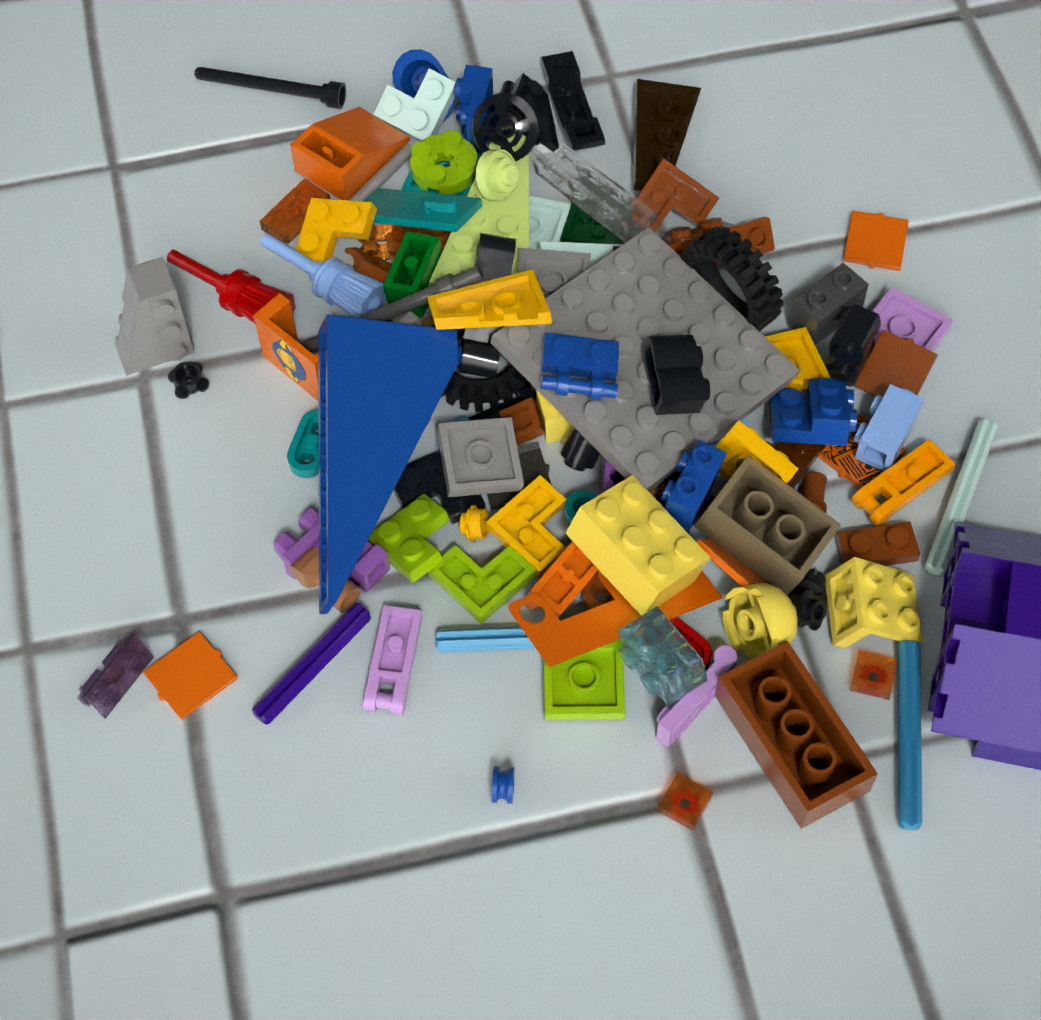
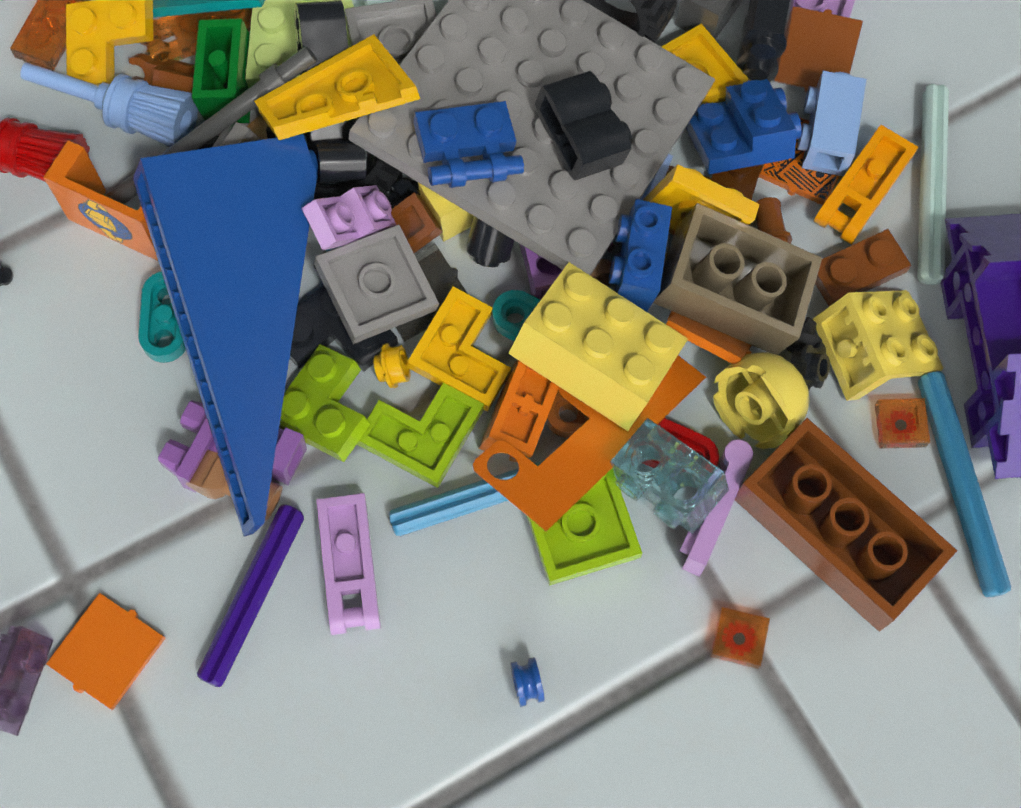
camera: 20 degrees left, 10 degrees up
none -> lavender slope [302,185,396,250]

